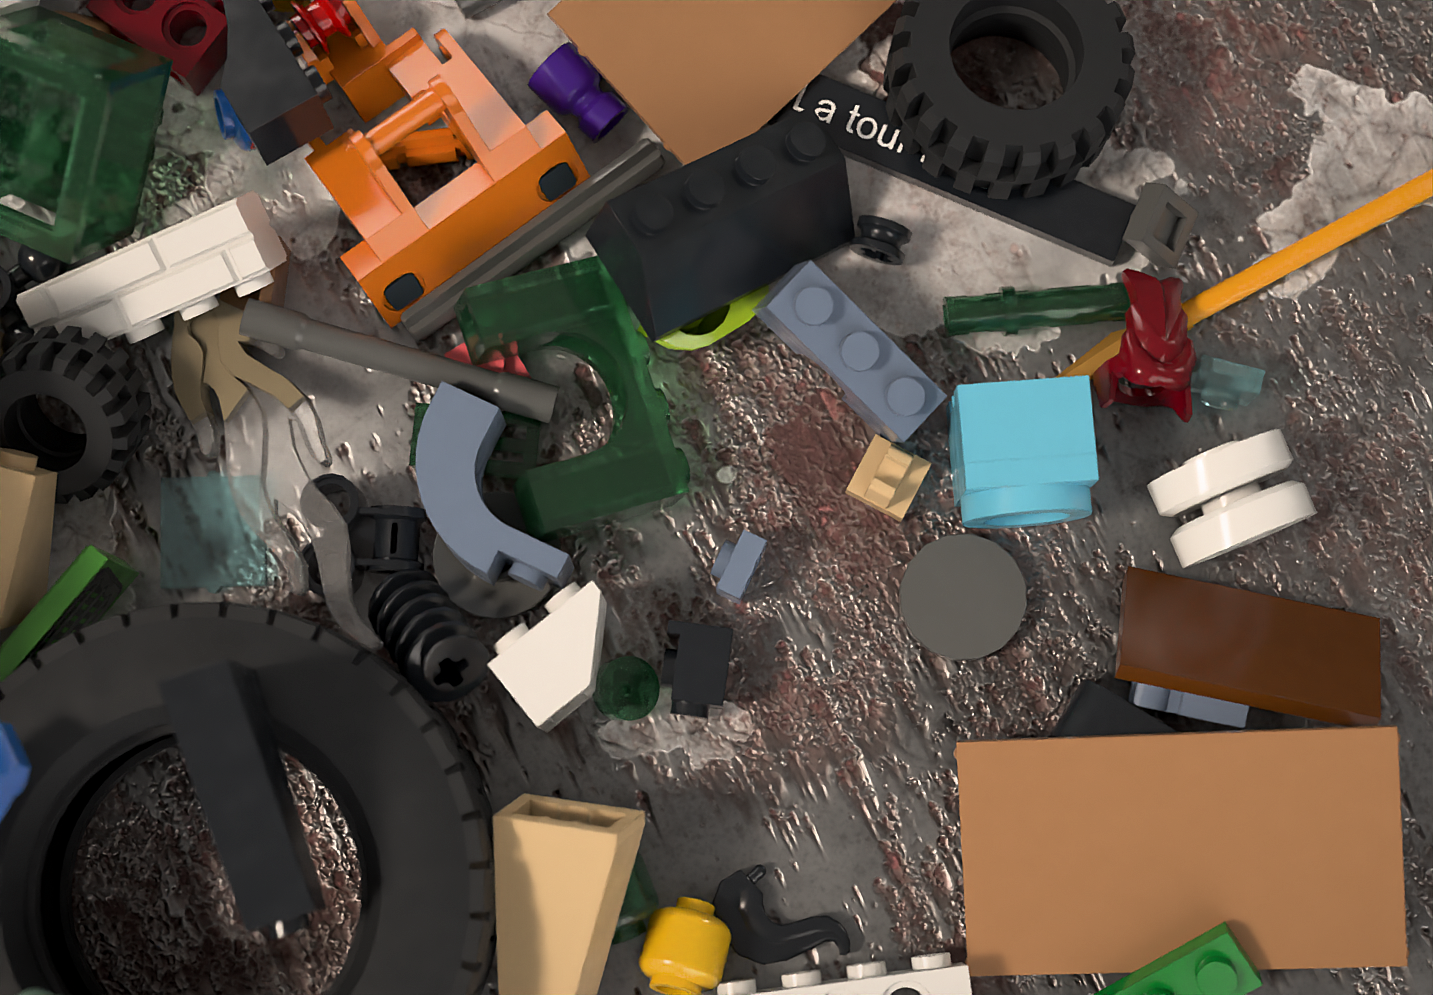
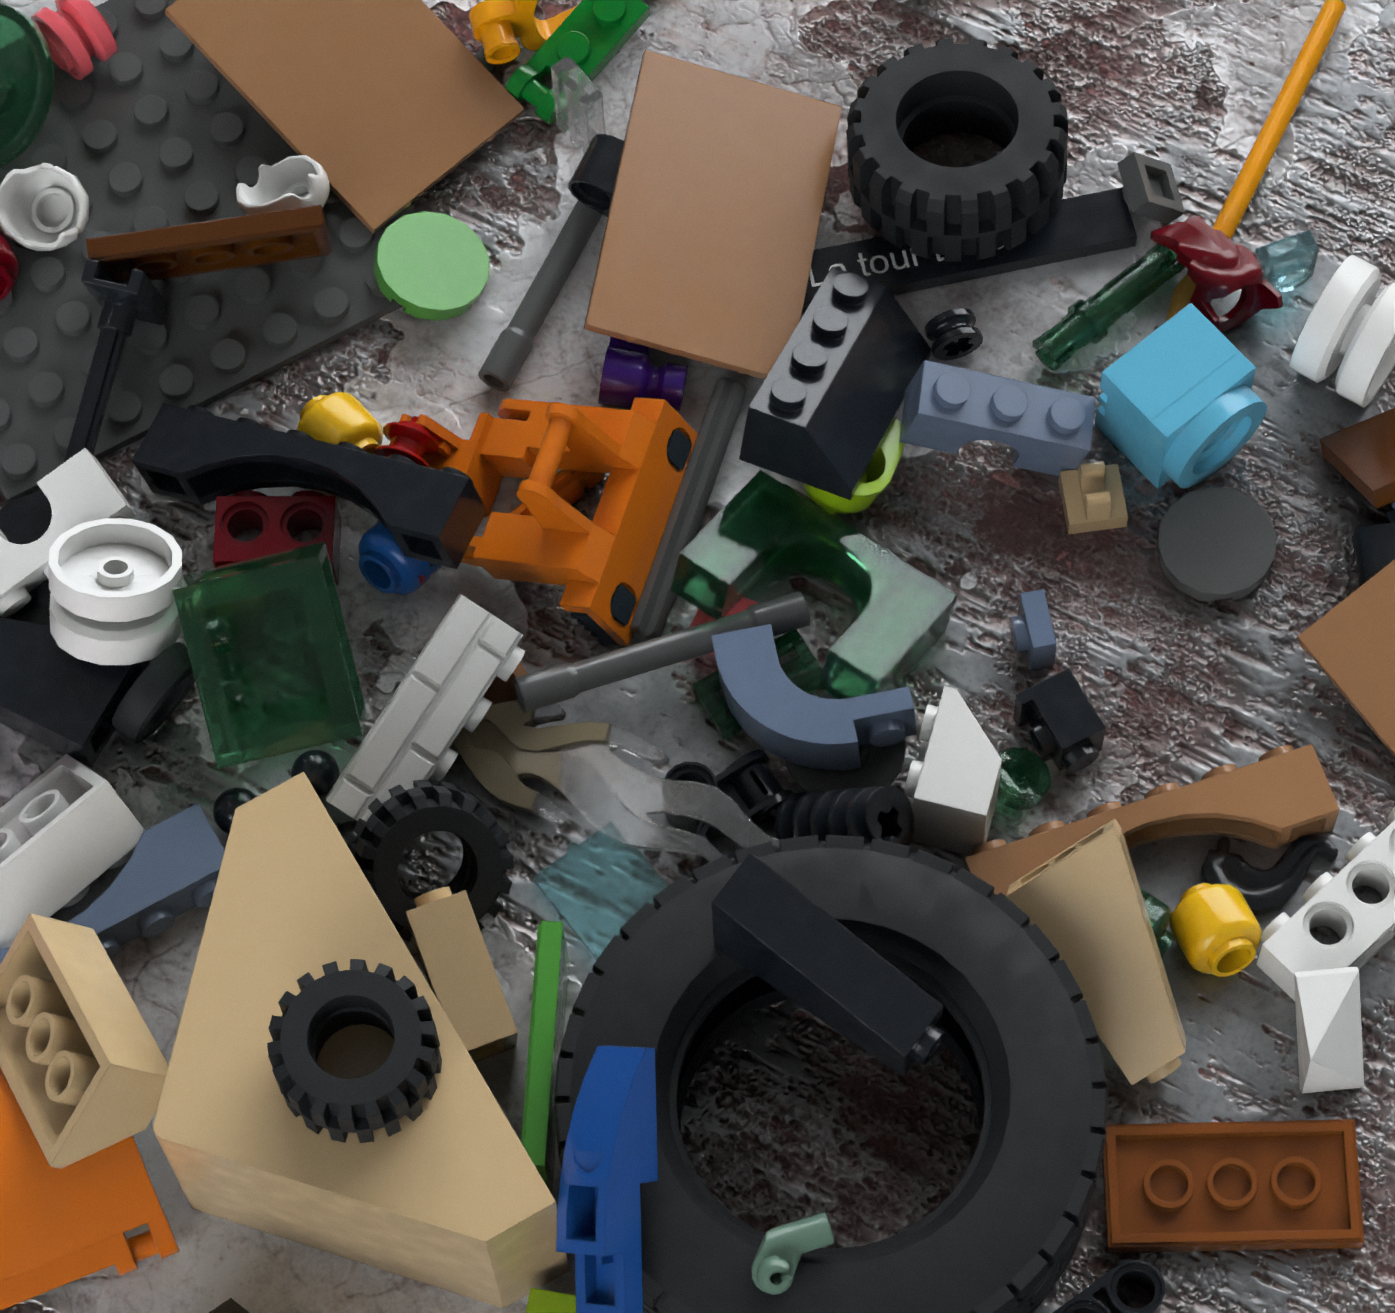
camera: 35 degrees left, 15 degrees down
none -> medium nougat arch [964,744,1340,896]

